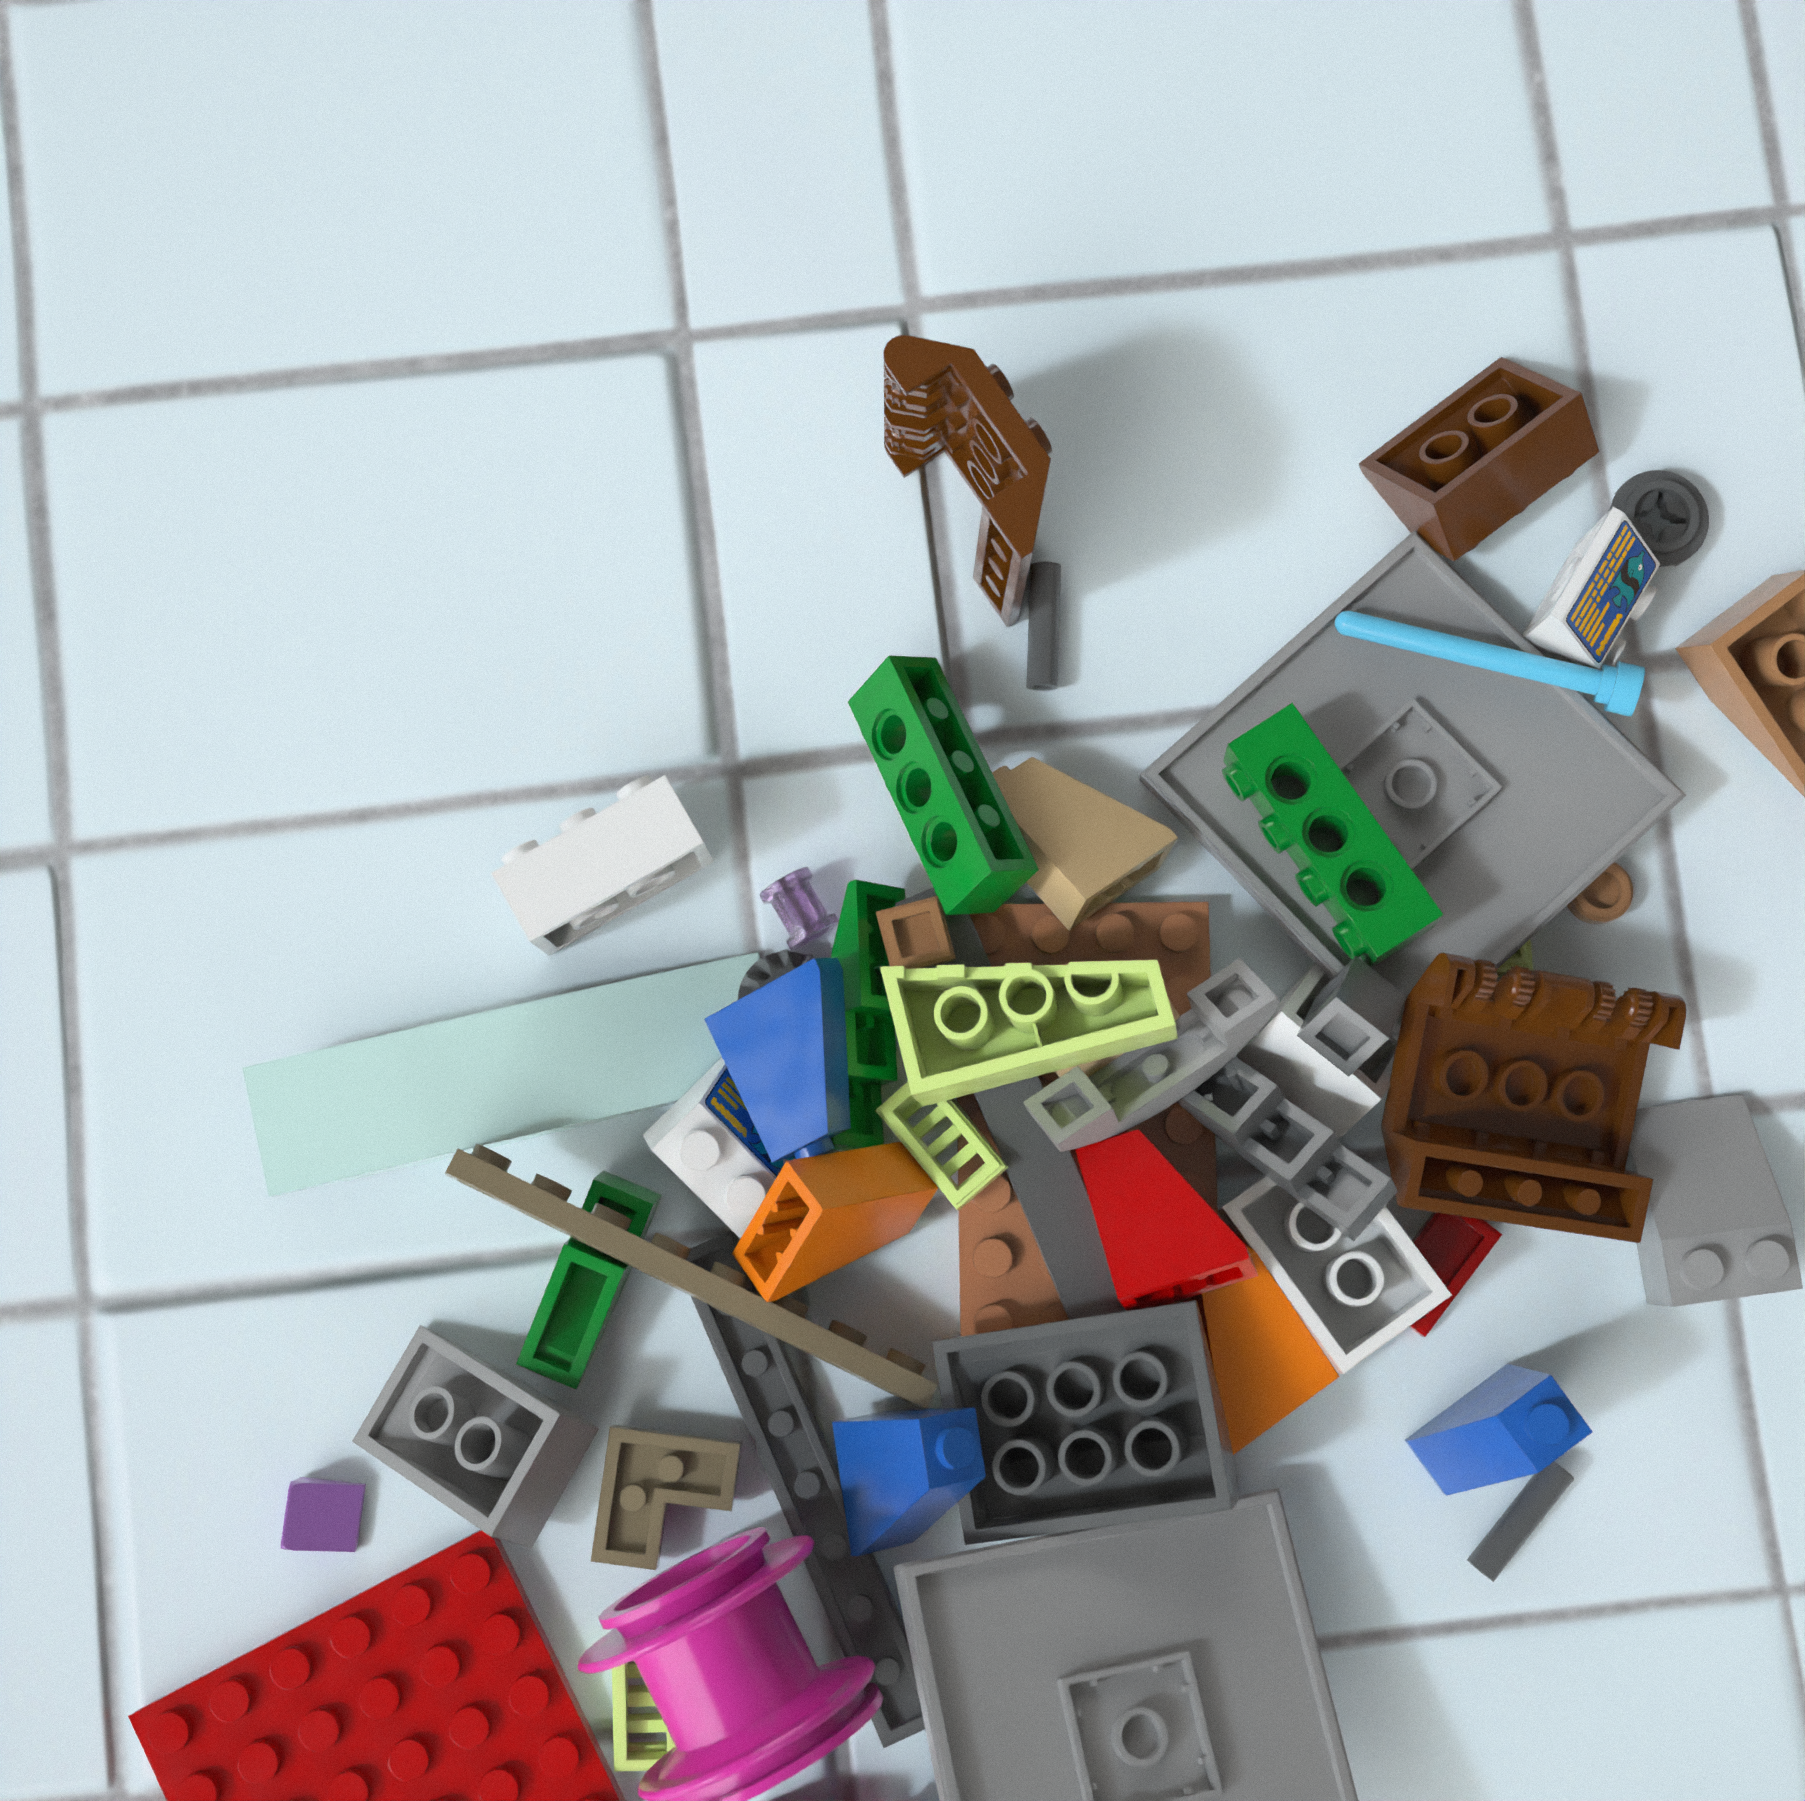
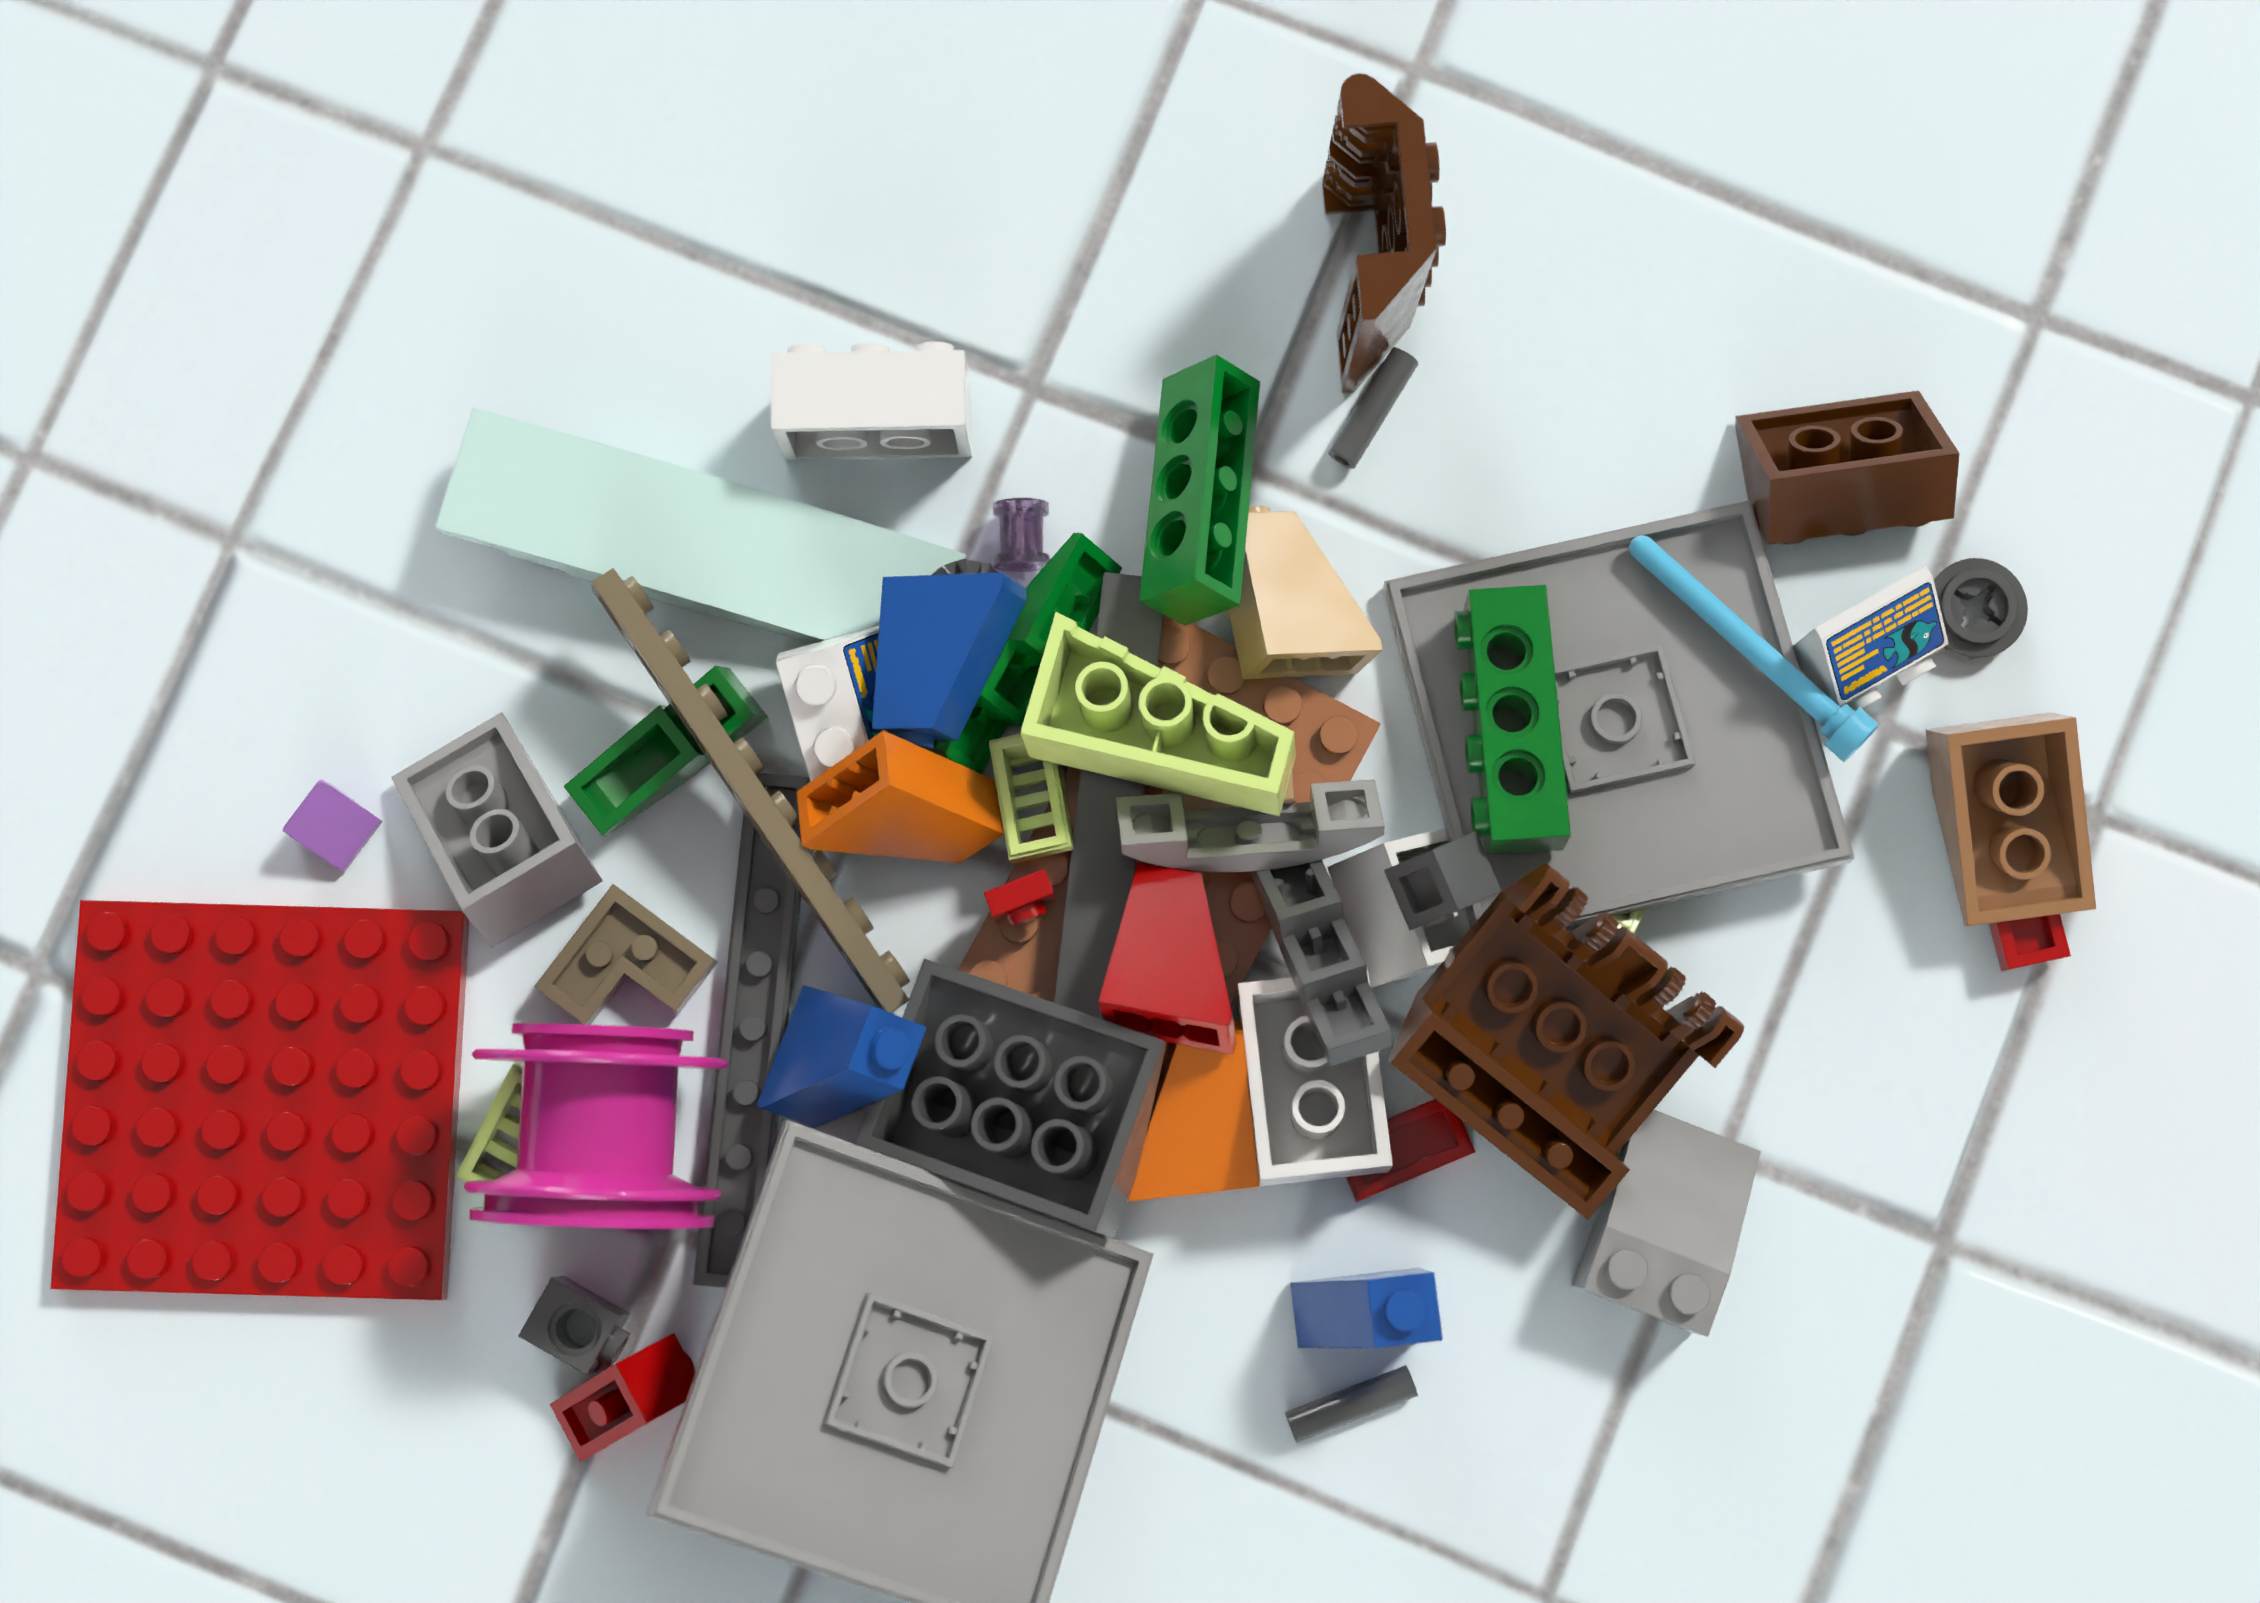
camera: 30 degrees right, 0 degrees up
medium nougat tile [876,896,956,969] -> none
medium nougat tile [1567,862,1633,924] -> none
none -> red plate [983,869,1056,927]

